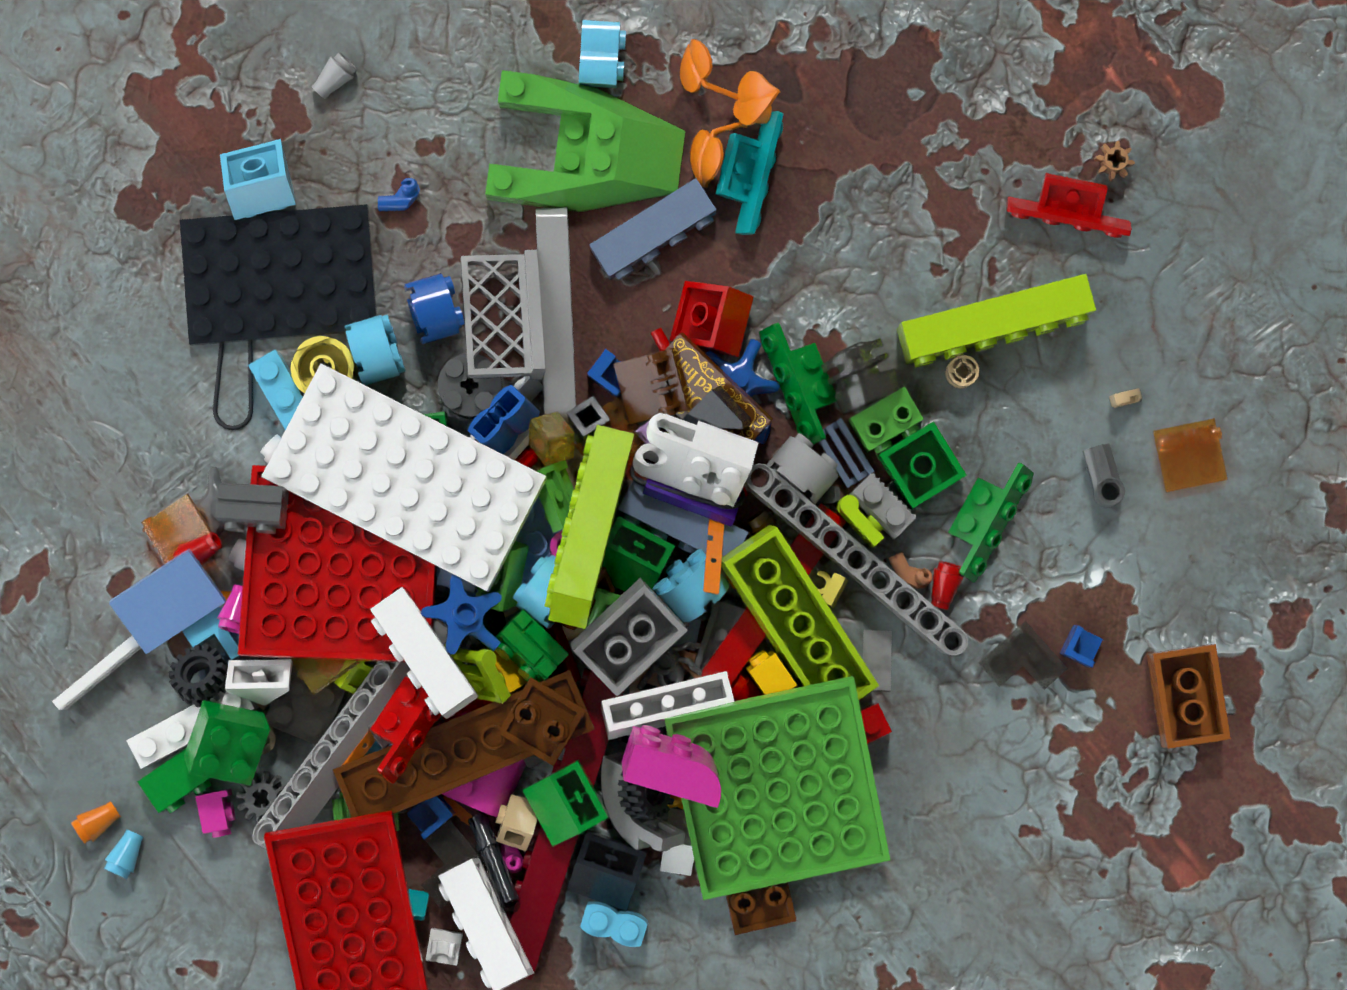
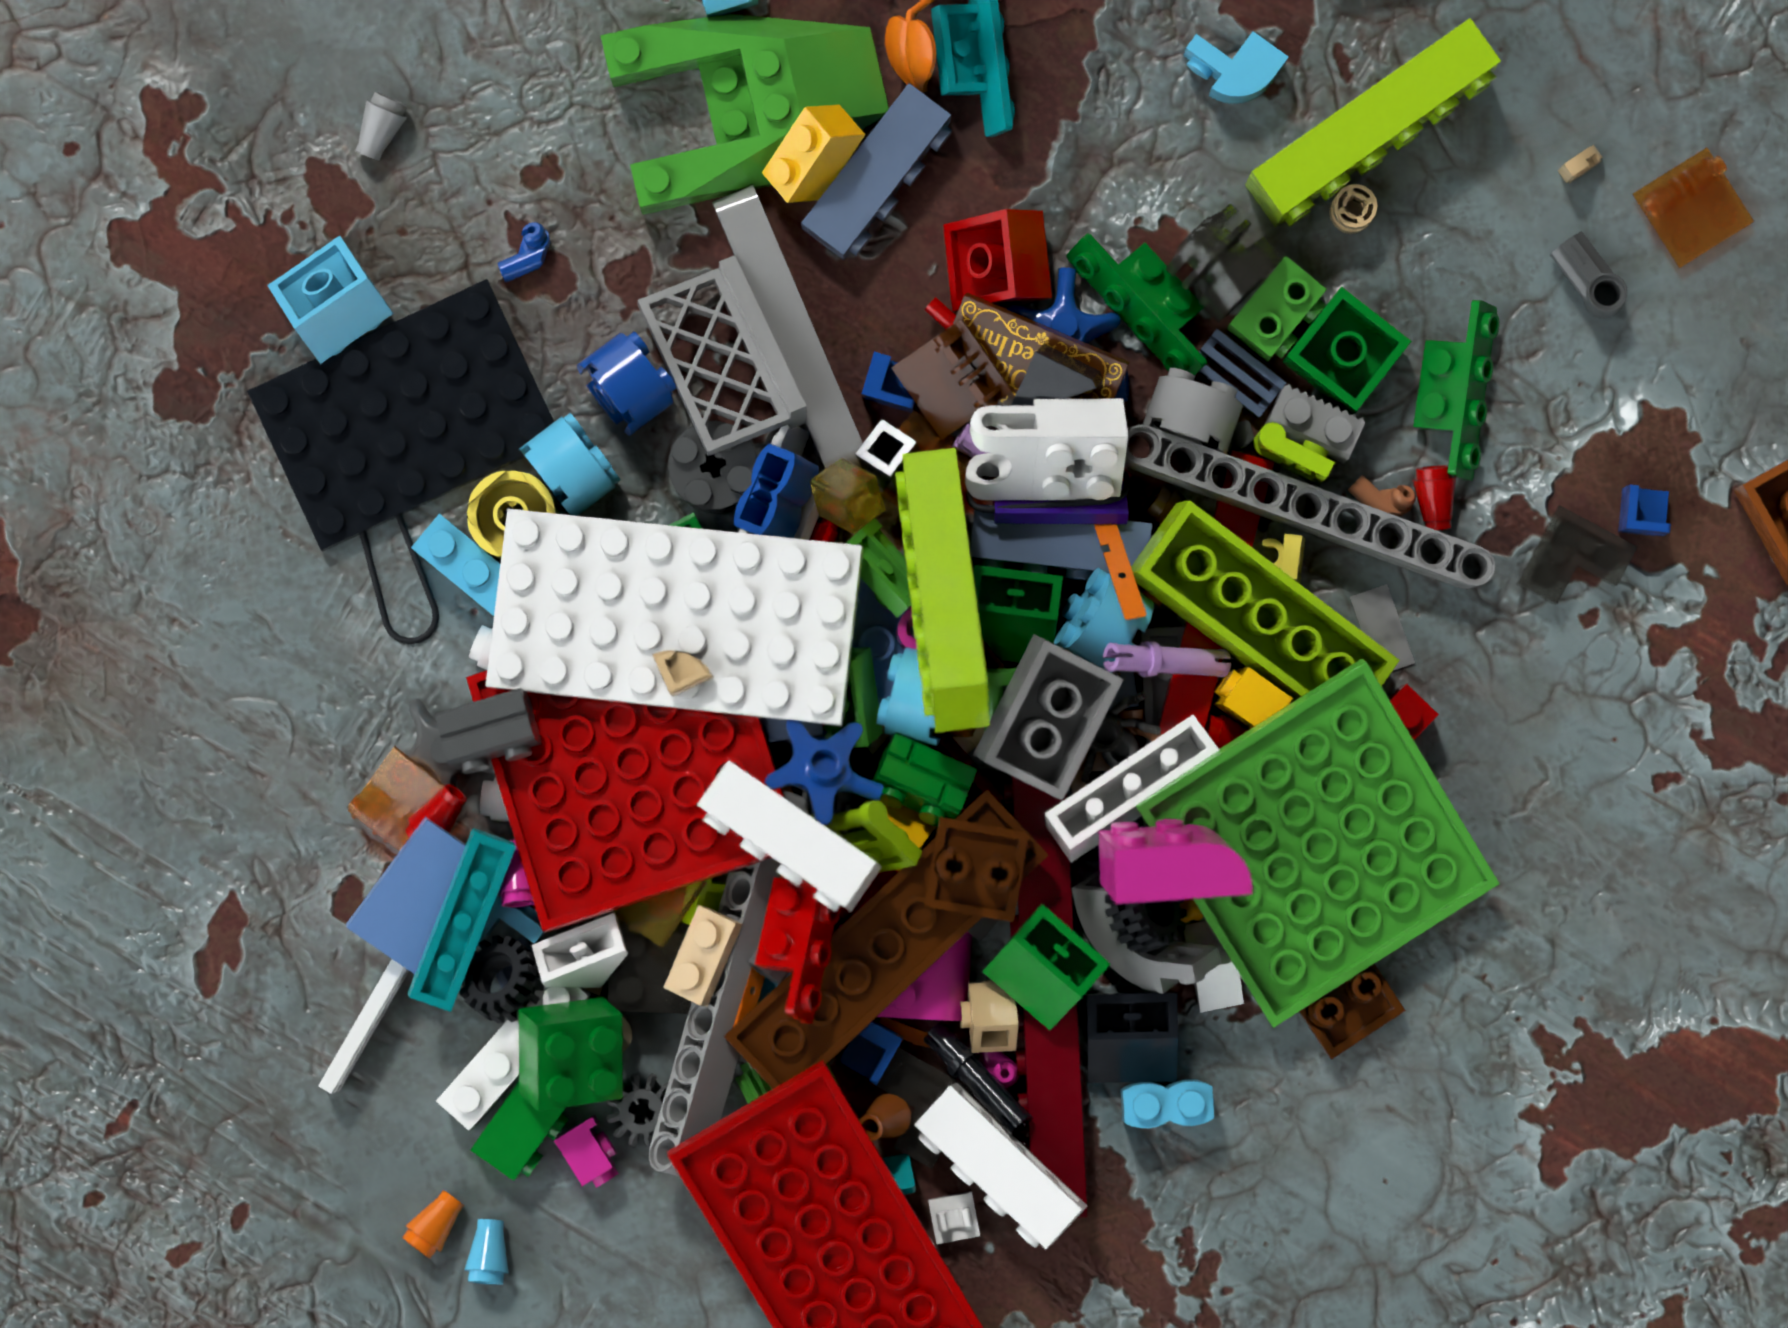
camera: 15 degrees left, 0 degrees up
none -> teal plate [408,828,516,1012]
none -> tan tile [652,650,714,697]
none -> tan plate [663,905,743,1007]
none -> yellow piece [762,104,865,203]
none -> dark orange cone [860,1094,911,1141]
none -> lavender pin [1103,641,1231,677]
none -> medium azure brick [1183,31,1288,104]

